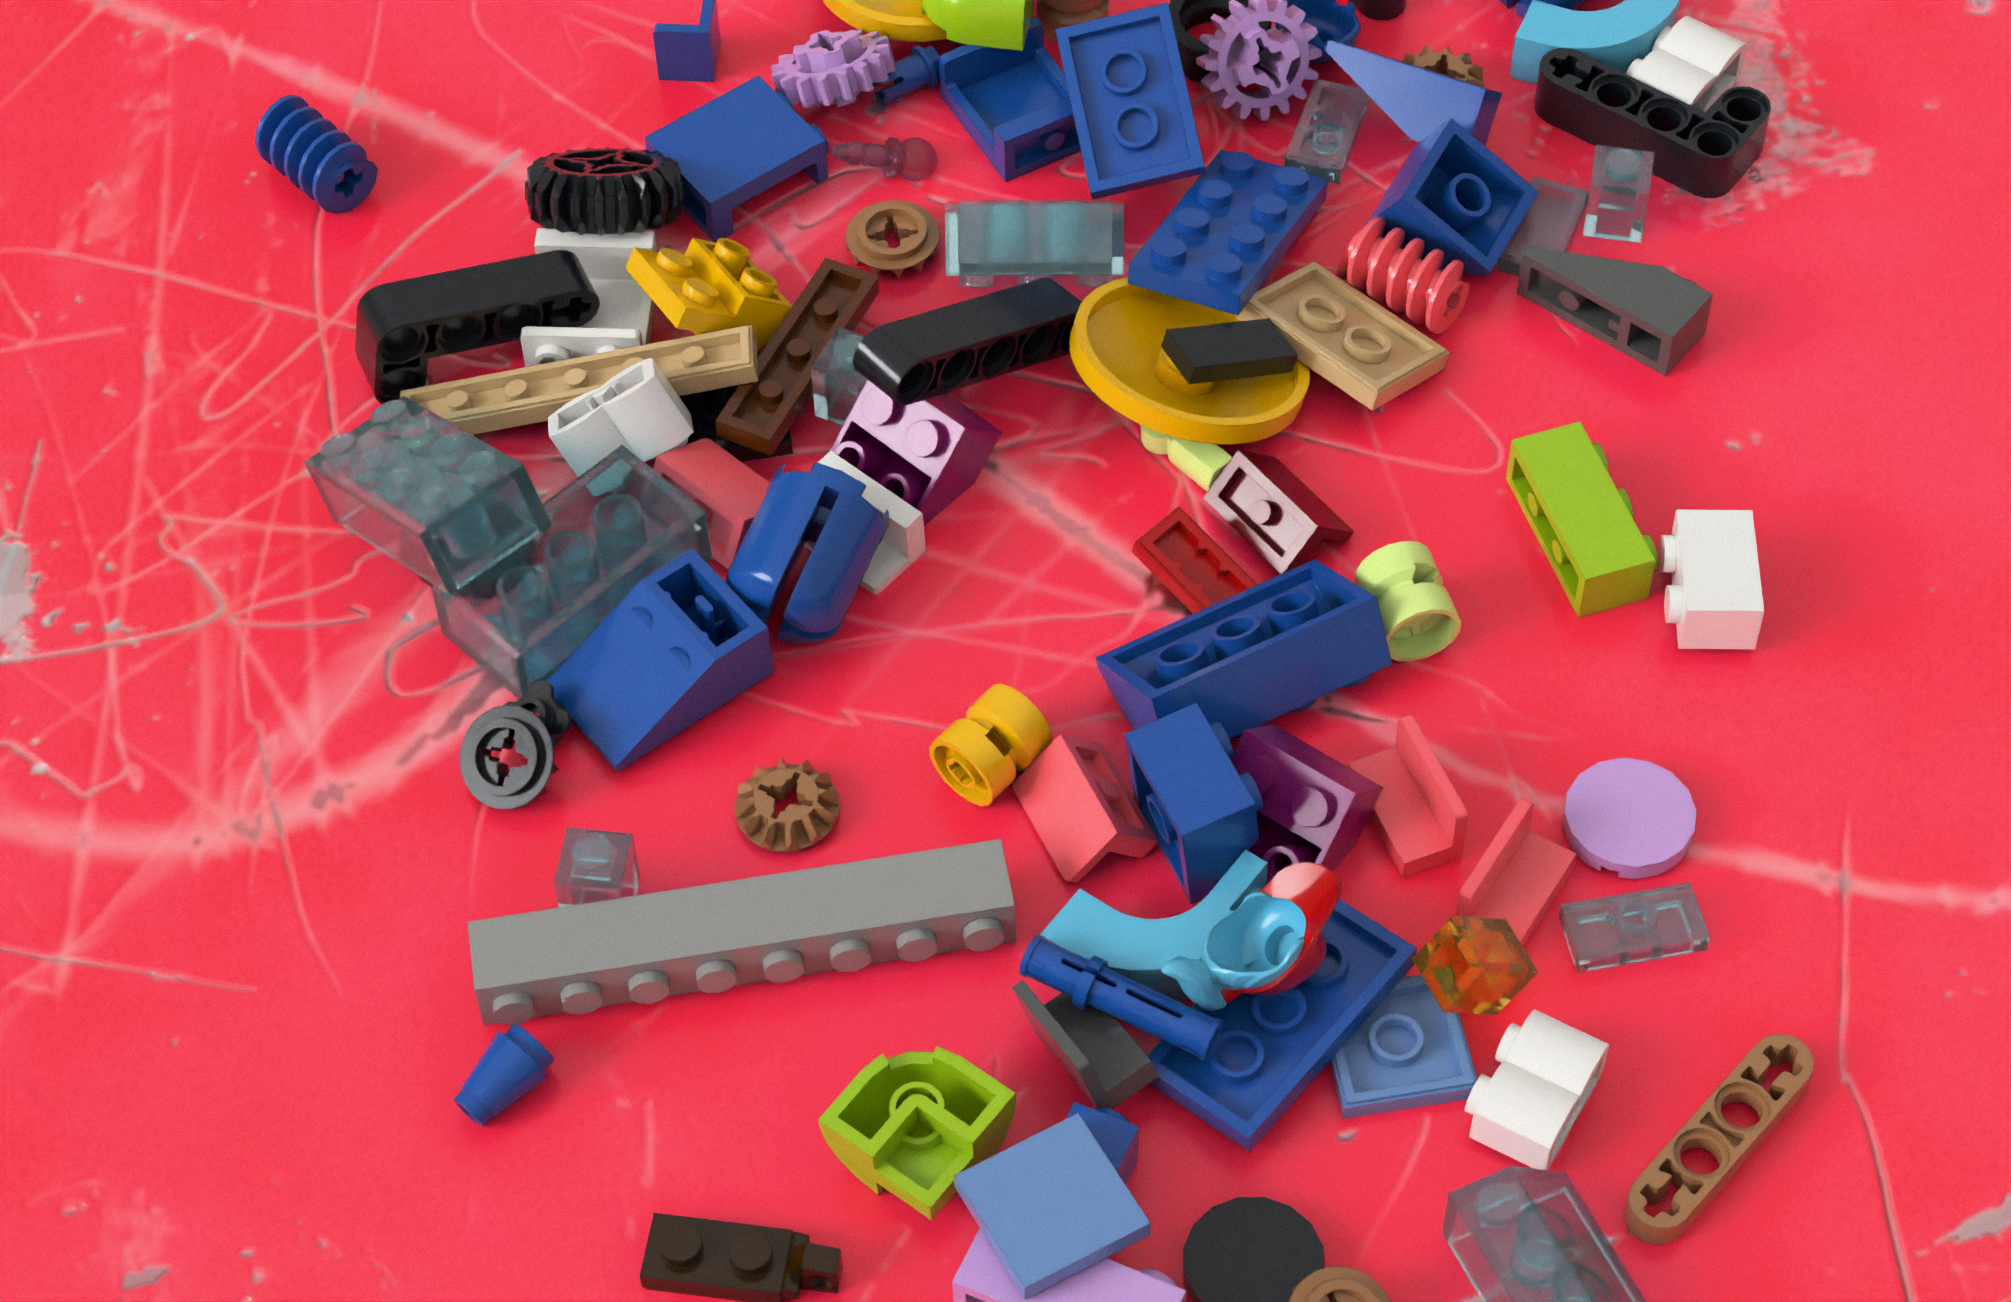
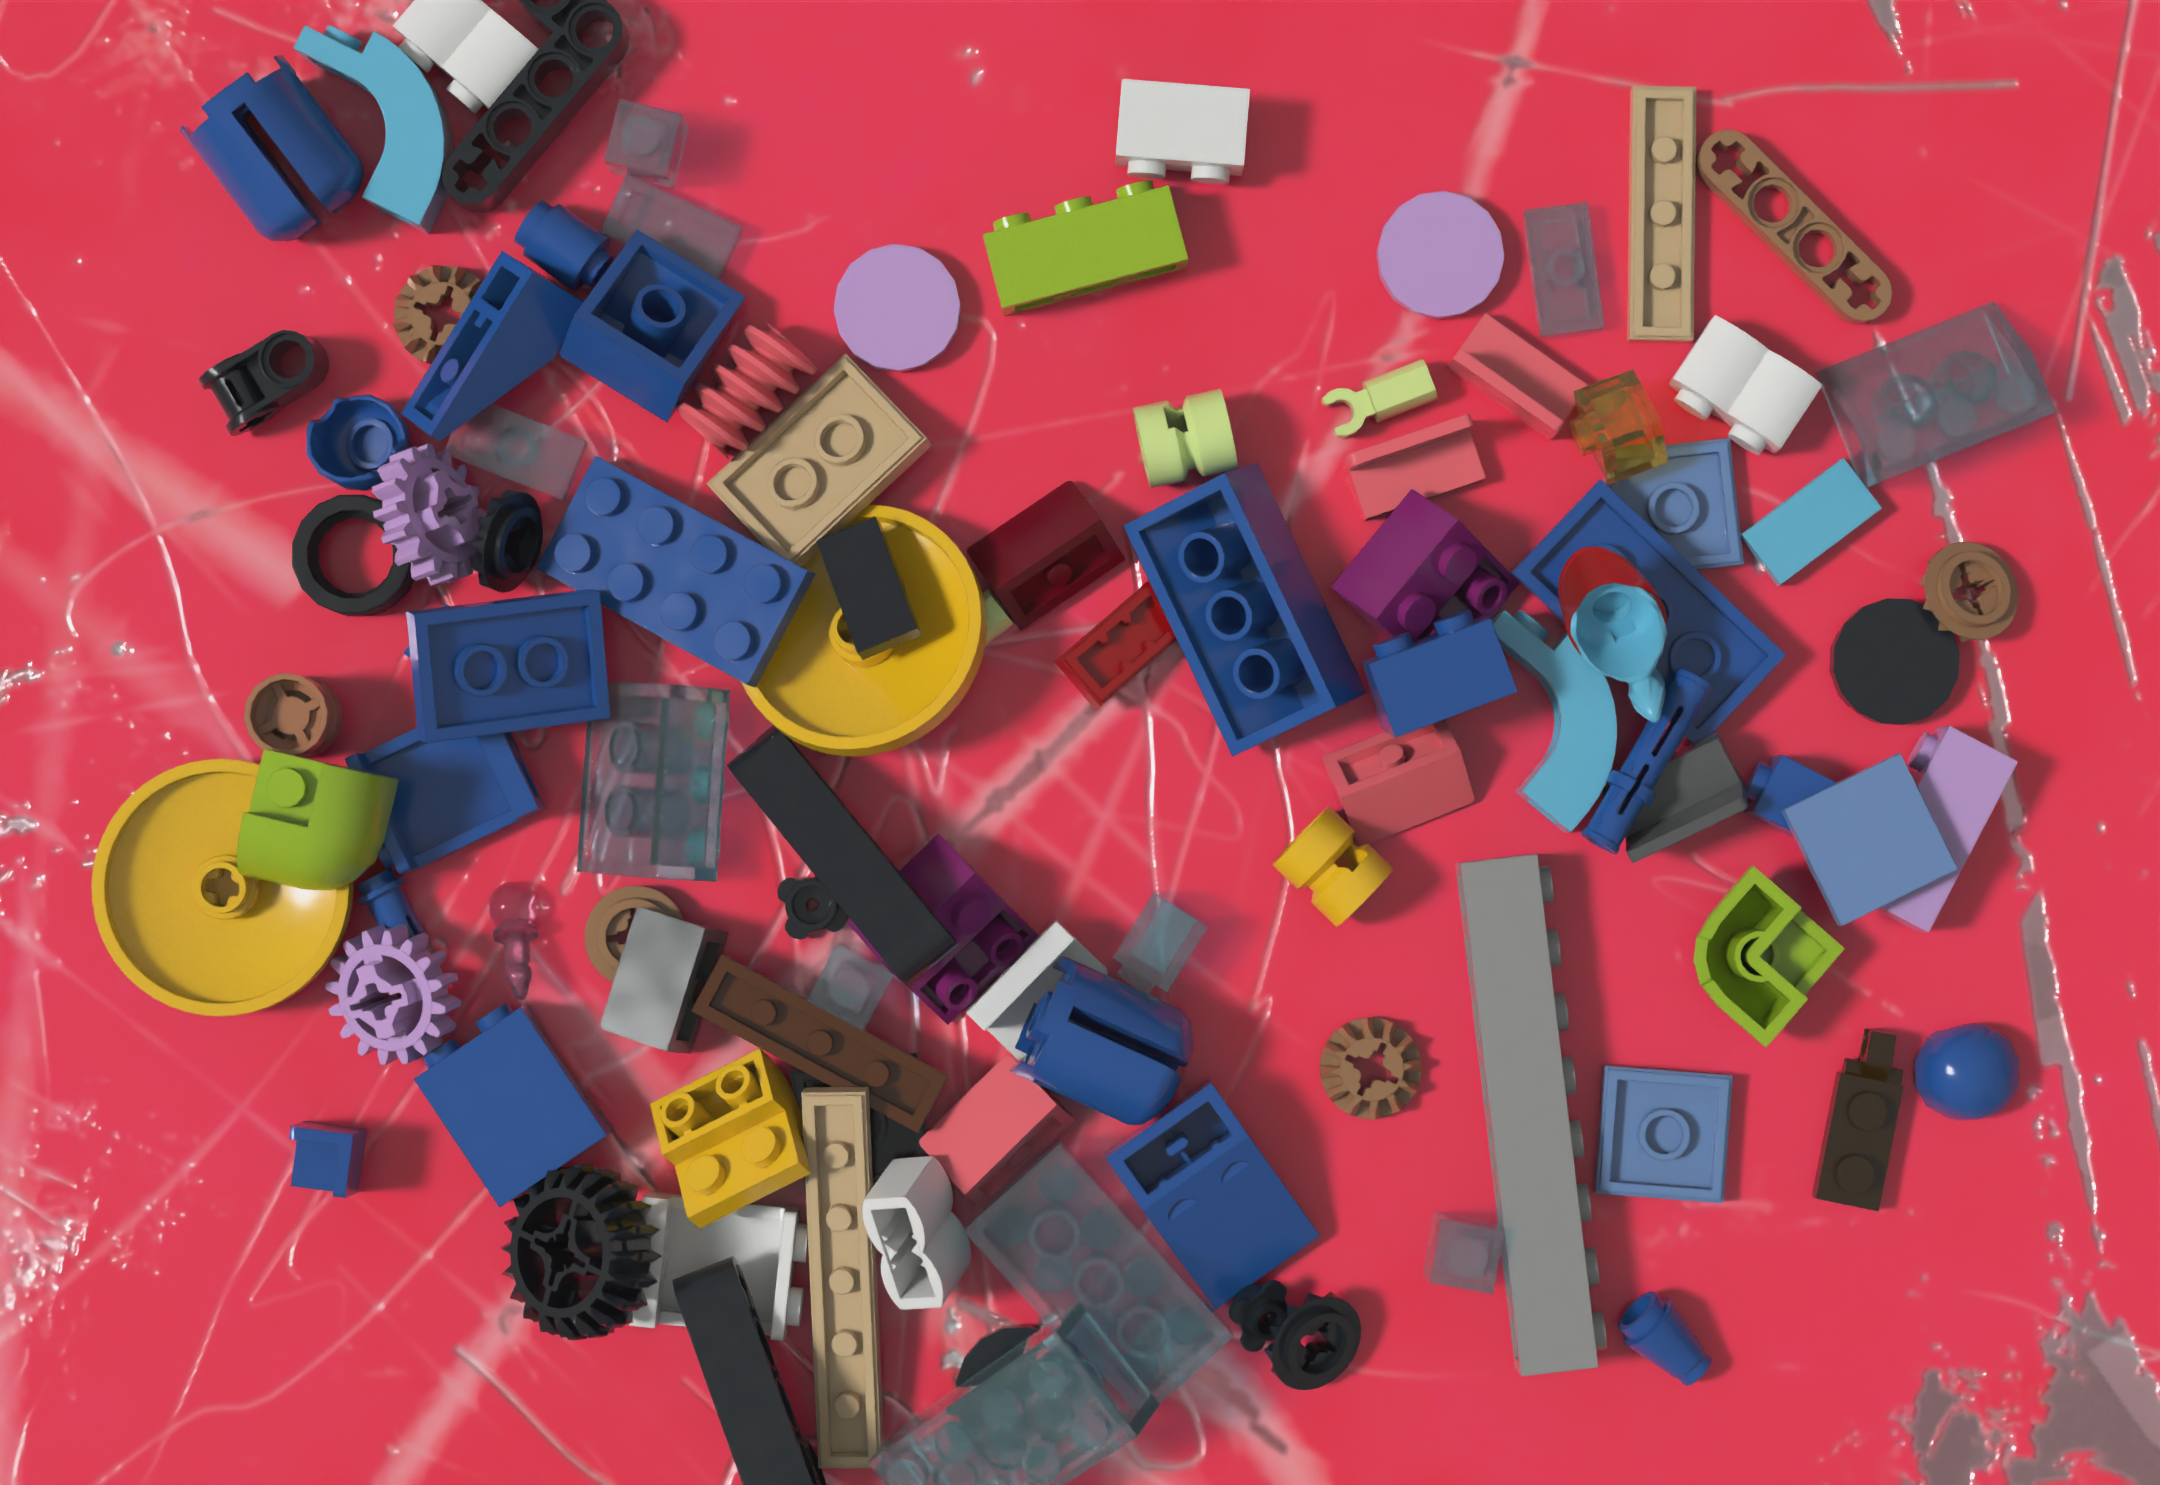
camera: 85 degrees left, 35 degrees up
dark grey slope [1517,246,1713,377] -> none
none -> black gear [471,489,543,593]
none -> blue brick [514,200,613,291]
none -> panel [600,907,728,1054]
none -> lavender tile [833,244,961,373]
none -> clear light blue brick [1112,892,1208,994]
none -> yellowish green bar [1321,359,1438,438]
none -> medium blue tile [1593,1065,1733,1203]
none -> tan tile [1627,86,1696,343]
none -> medium azure tile [1741,457,1882,586]

